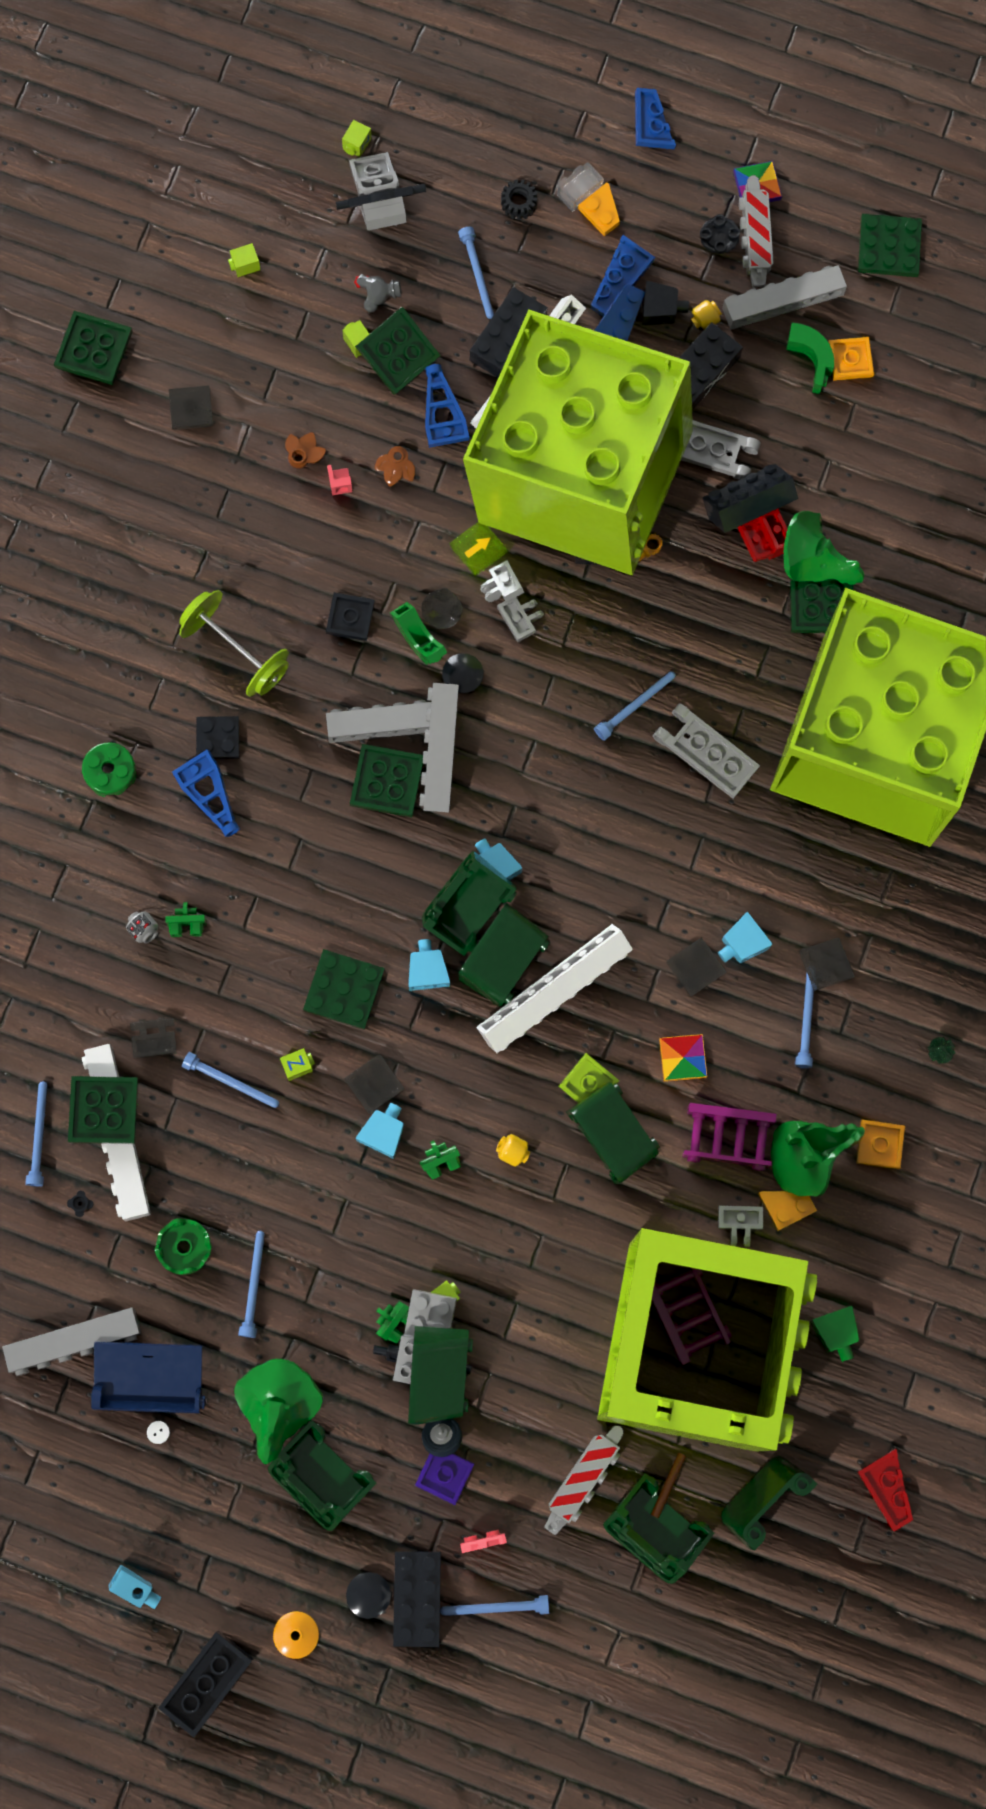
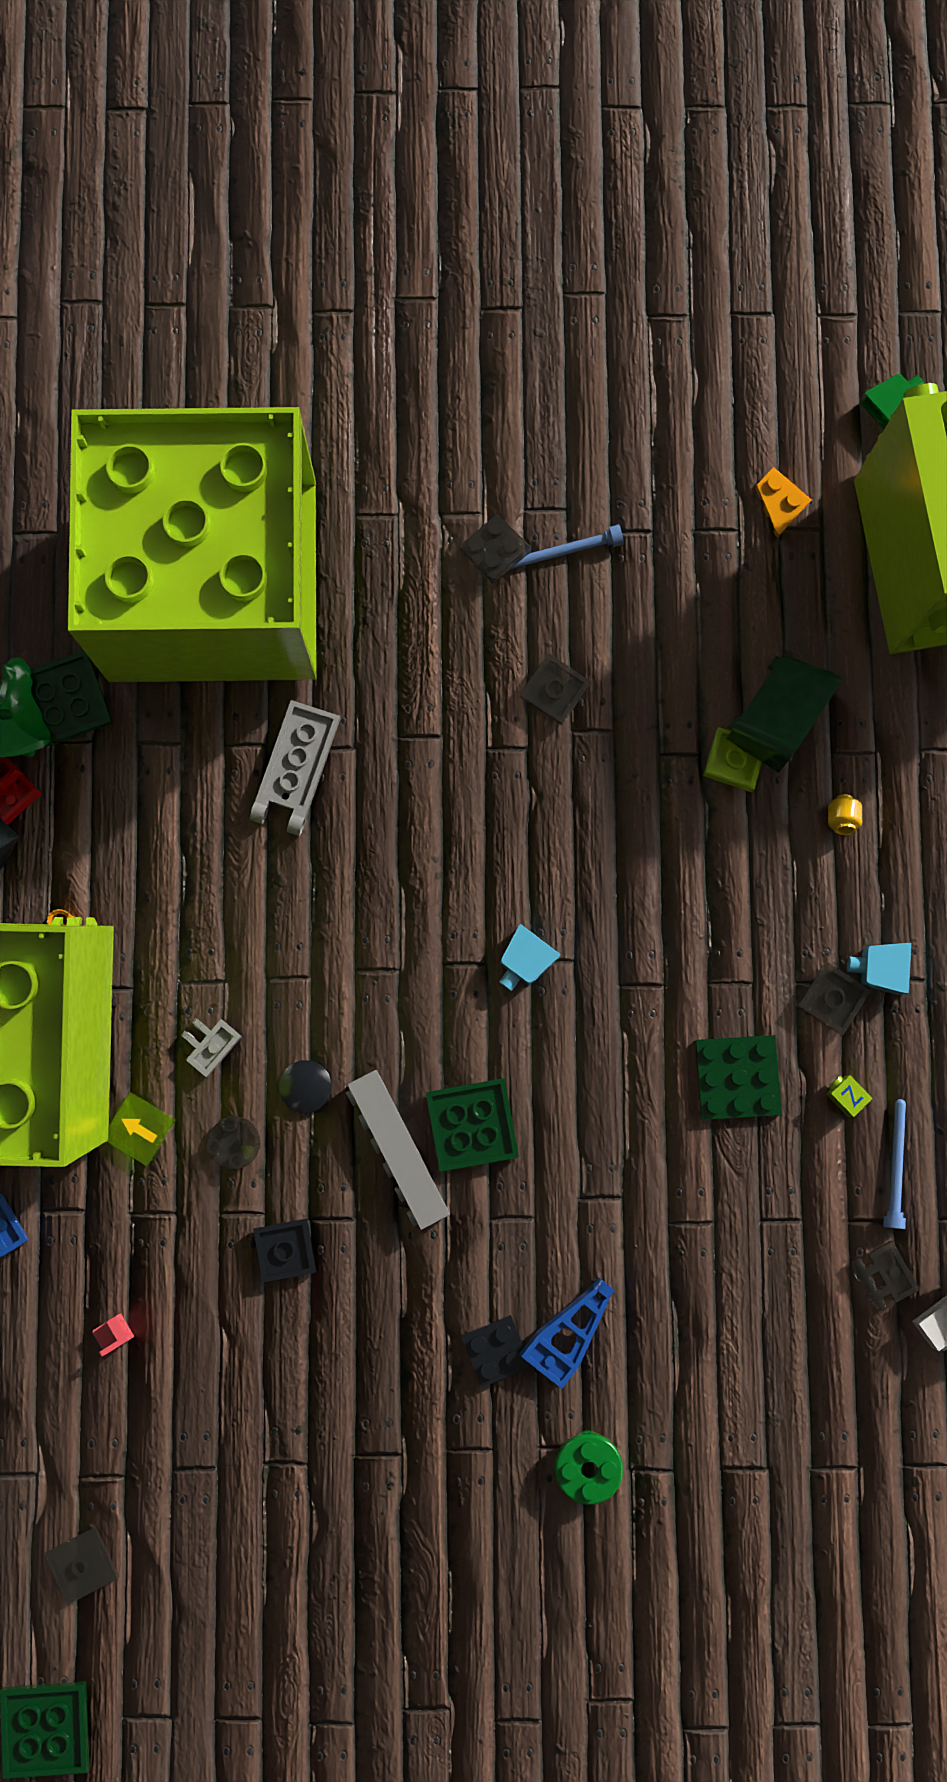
camera: 110 degrees left, 5 degrees up
light grey head [126,911,158,944] -> none
green hips [165,902,206,937] -> none
lime axle [179,590,289,697] -> none
dark orange plate [285,432,326,468] -> none
dark orange plate [375,446,415,487] -> none
green arch [390,602,447,665] -> none
medium azure torso [409,939,450,991] -> none
light grey brick [419,683,459,813] -> none
green hips [419,1140,461,1180] -> none
dark green windscreen [422,851,517,956] -> none
dark green windscreen [459,903,550,1008] -> none
white brick [476,924,633,1053] -> none
light grey hinge [480,561,524,602] -> none
medium blue piece [594,671,676,741] -> none
tile [659,1034,707,1082] -> none
magenta fence [682,1103,777,1171] -> none
medium azure torso [718,912,772,963] -> none
light grey hinge [718,1206,763,1247] -> none
green animal [771,1121,865,1196] -> none
light orange tile [856,1120,905,1169] -> none
clear green gear [927,1037,955,1064] -> none

